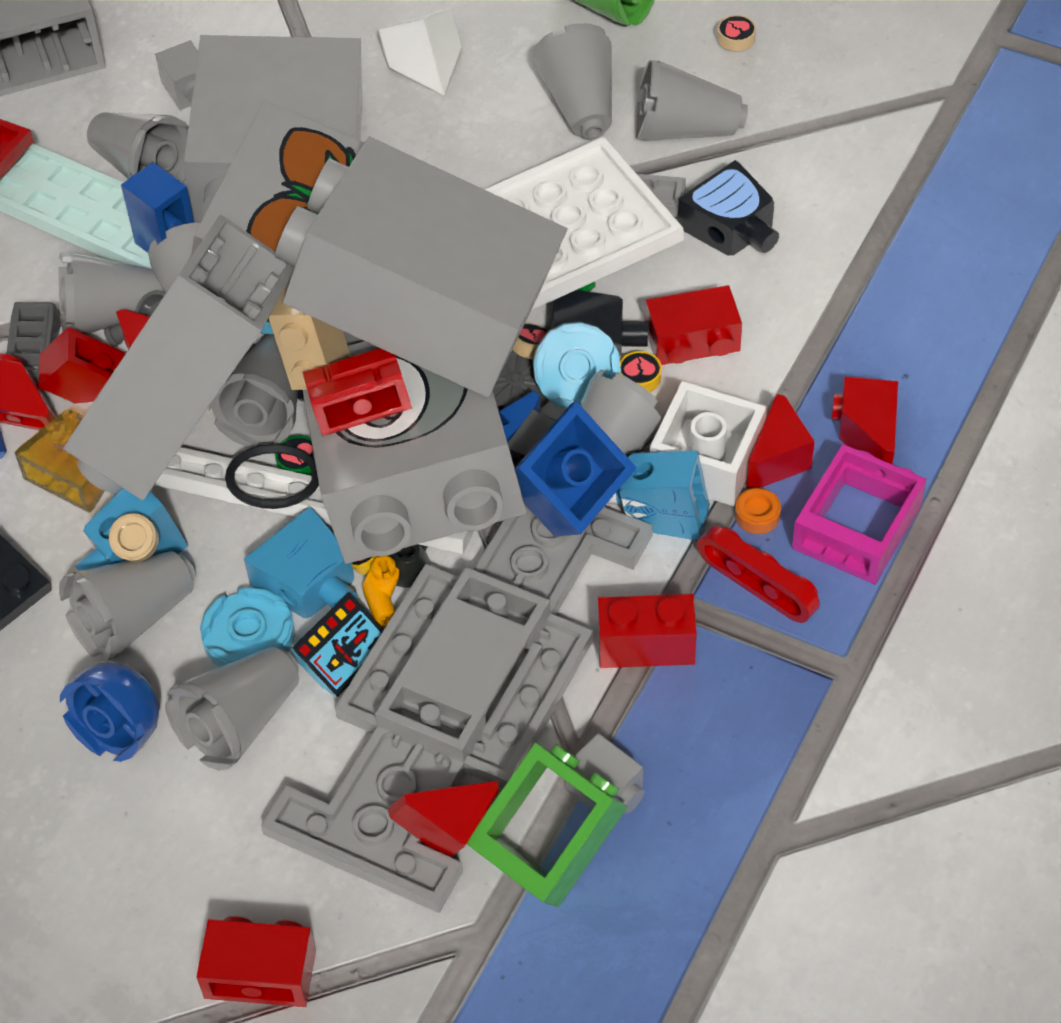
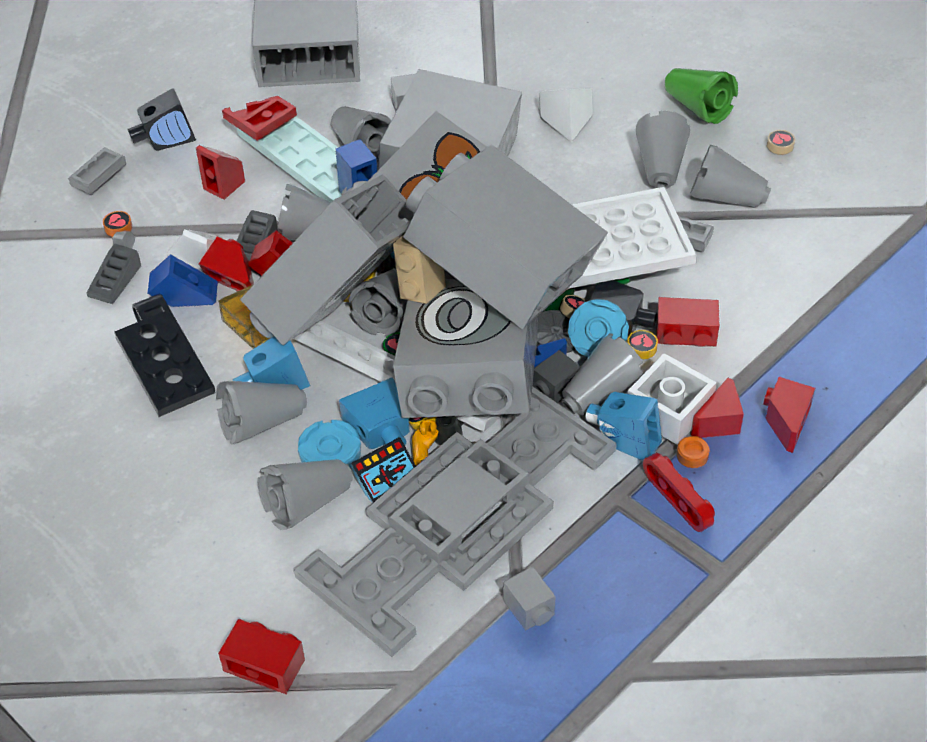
camera: 15 degrees right, 5 degrees down
blue cylinder [60,662,159,762] -> none
tan tile [109,513,159,562] -> none
black tyre [225,444,319,509] -> none
red brick [302,348,412,437] -> none
red slope [387,781,499,857] -> none
bright green window [467,743,628,907] -> none
blue slope [515,401,637,537] -> none
red brick [598,594,697,668] -> none
black torso [678,160,779,256] -> none
dark pink window [792,444,926,585] -> none

